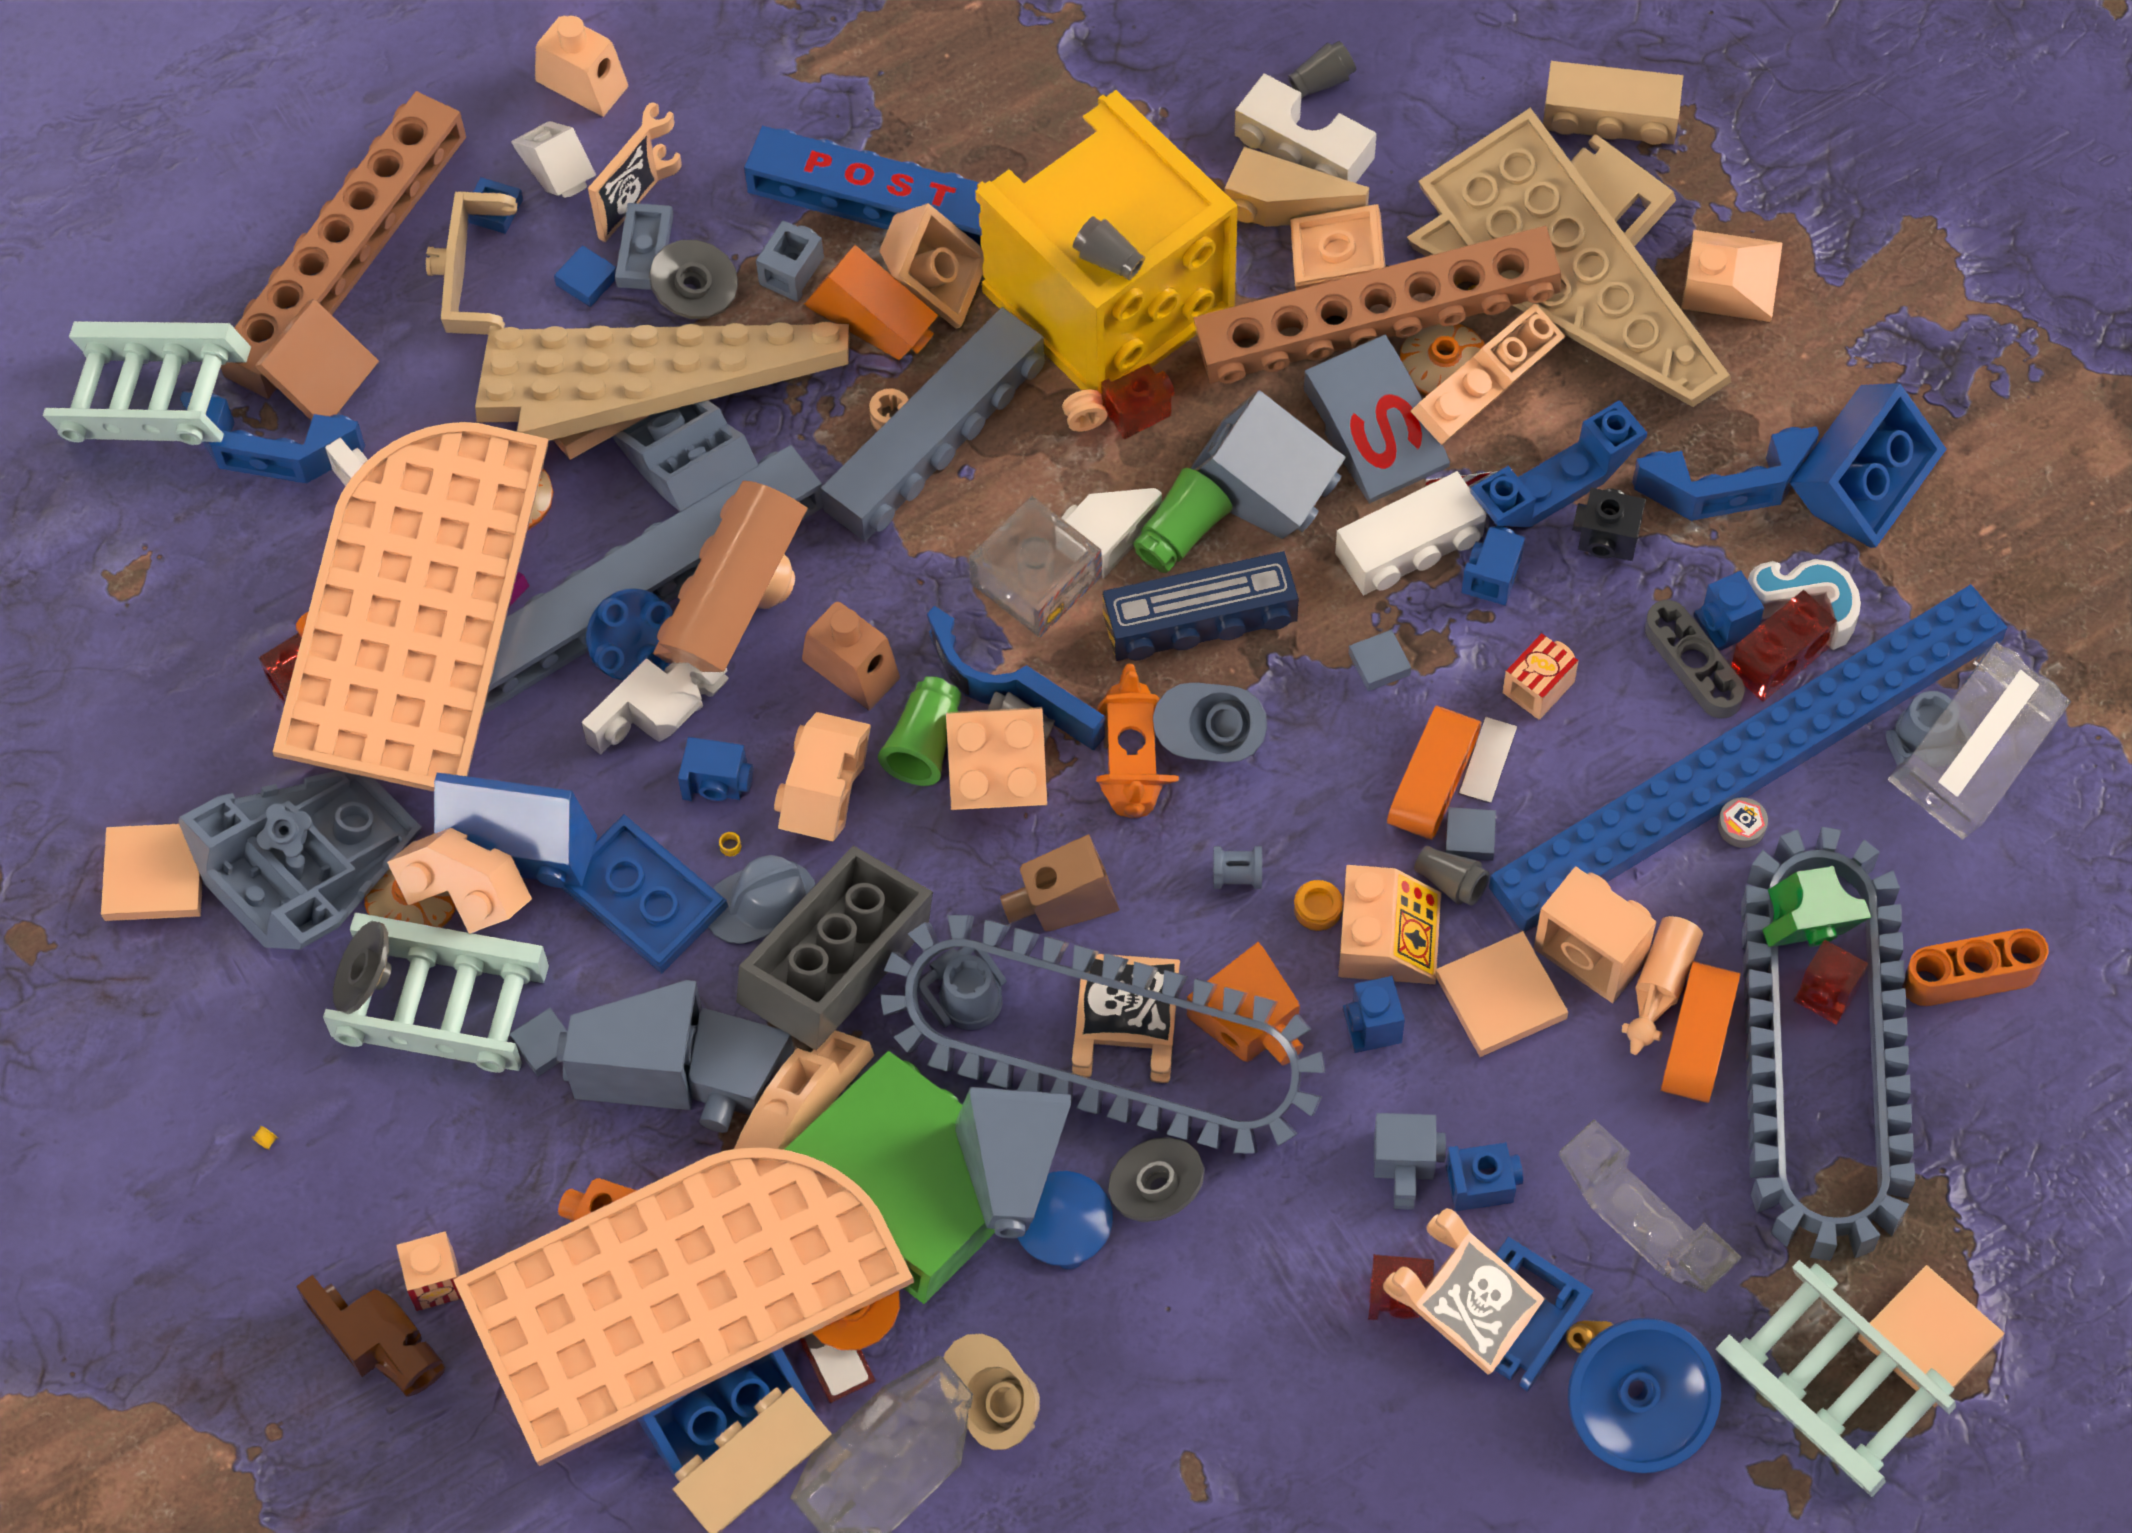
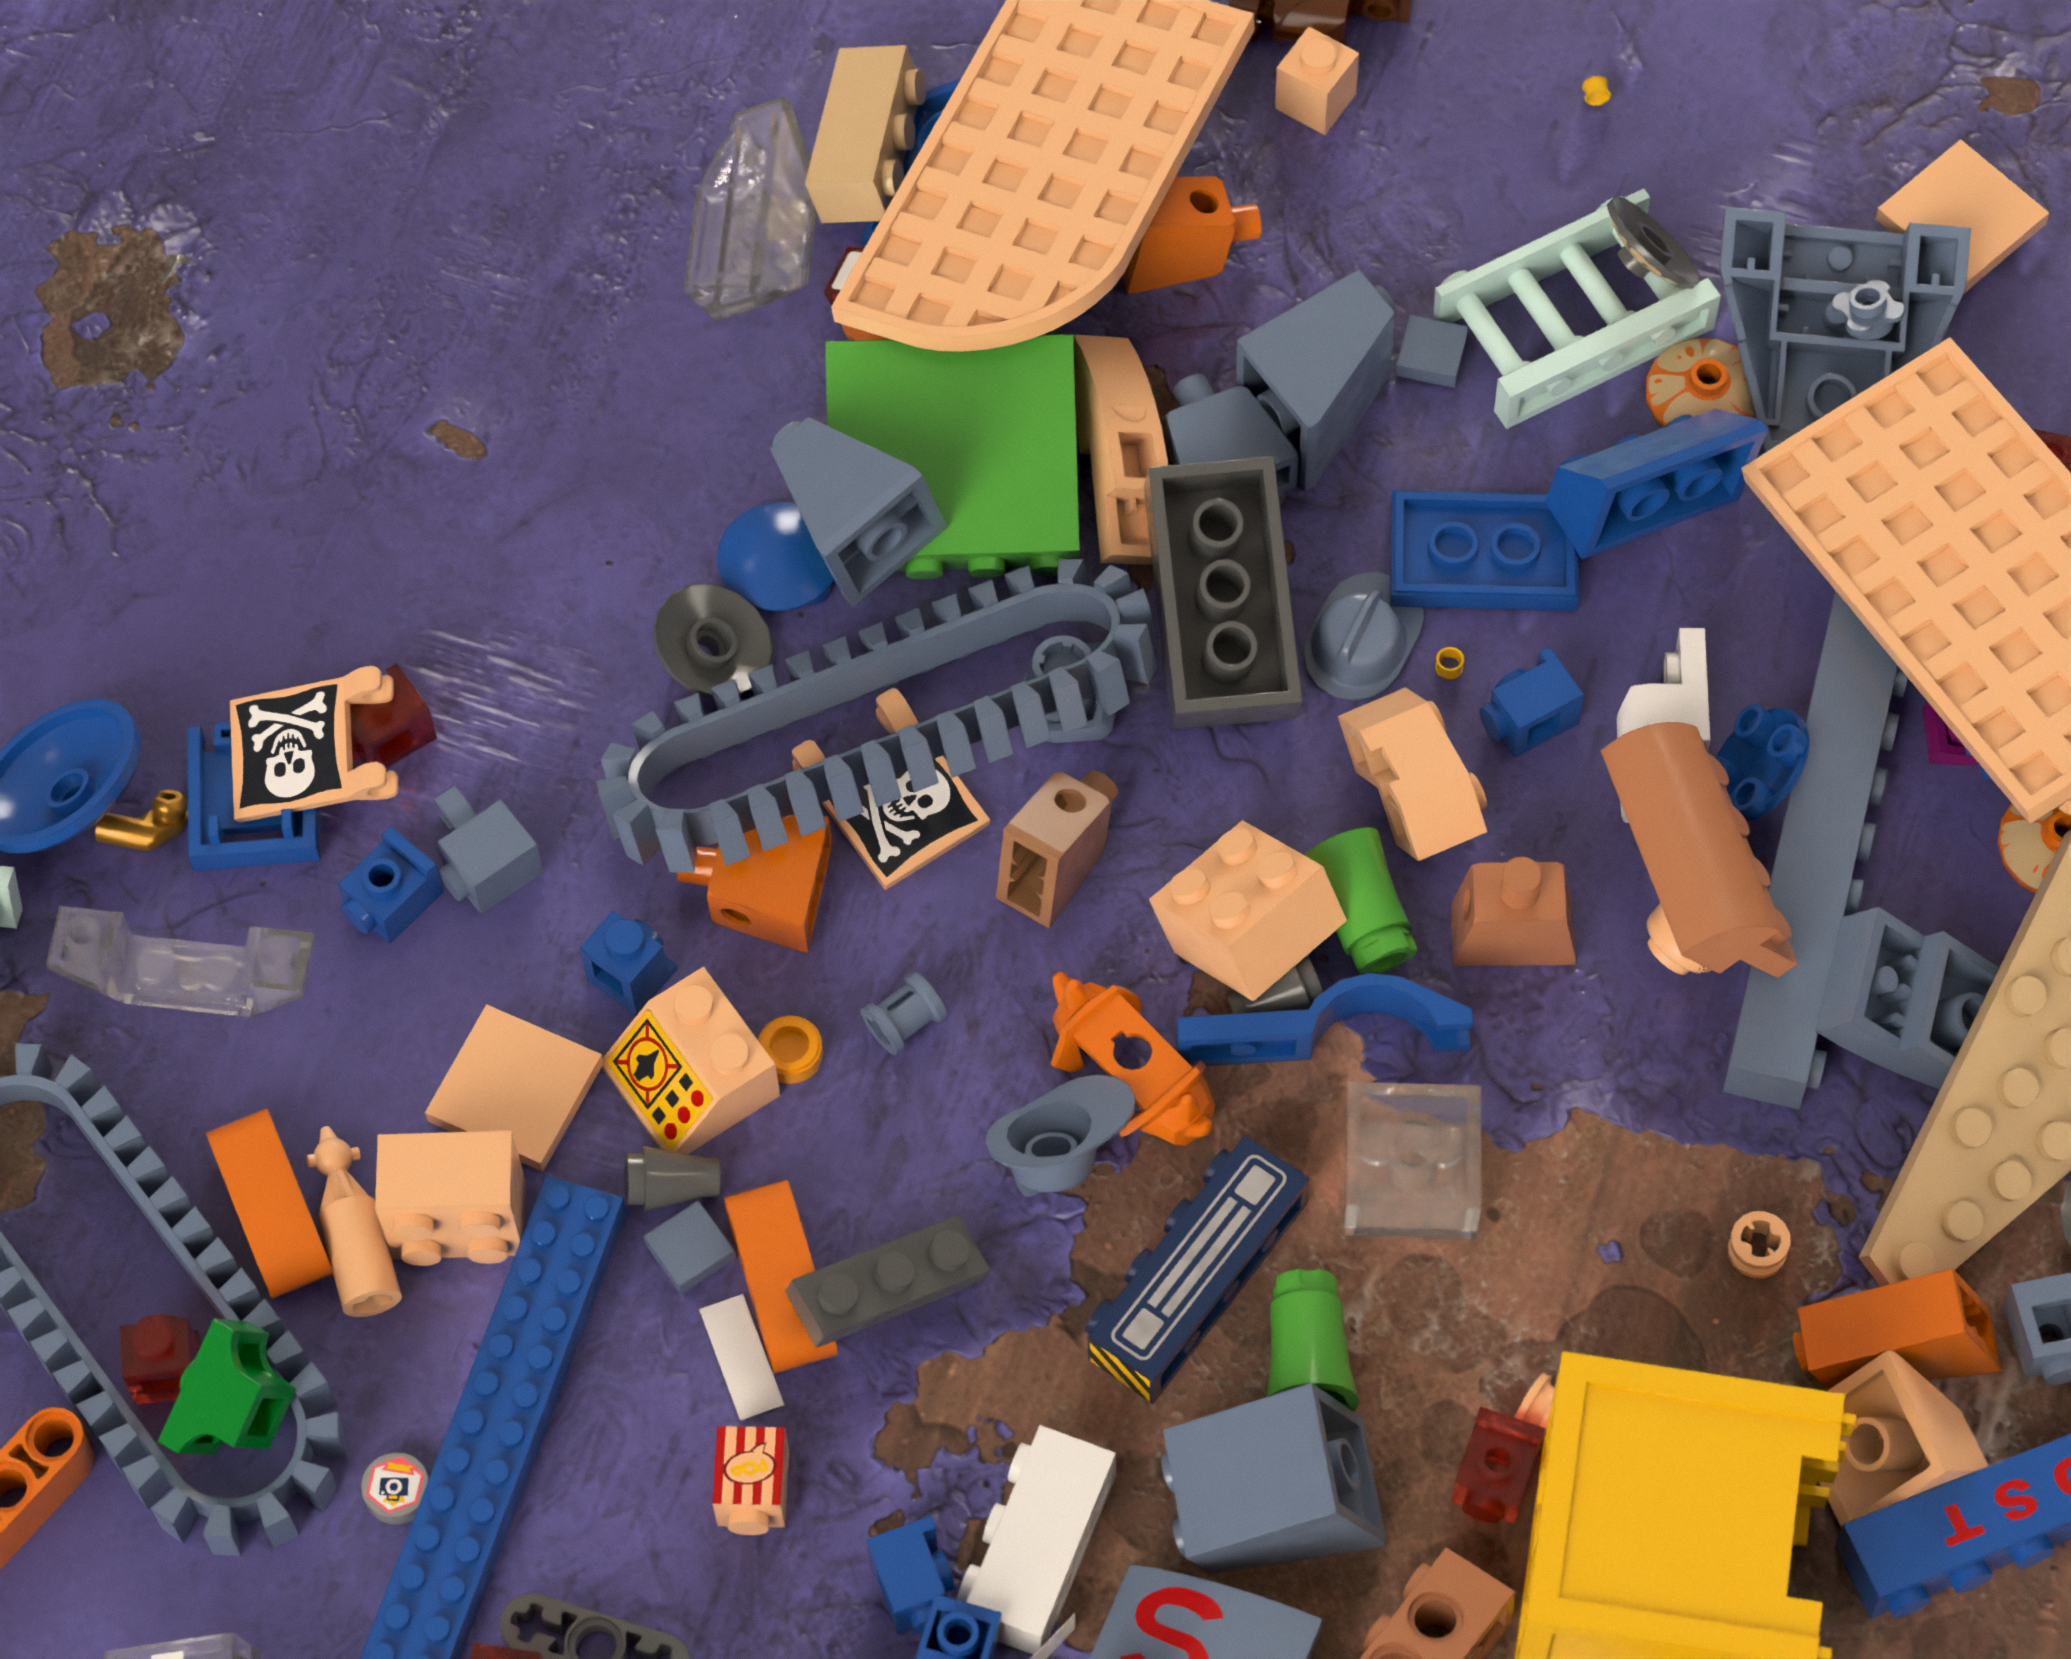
camera: 140 degrees right, 0 degrees up
light nougat brick [387,828,532,934] -> none
sand blue brick [821,307,1045,542] -> none
tan piece [940,1334,1040,1450] -> none
white slope [1059,488,1162,579] -> none
dark grey cone [1073,216,1145,280] -> none
sand blue tile [1348,629,1412,691] -> none
none -> dark grey plate [785,1215,991,1348]

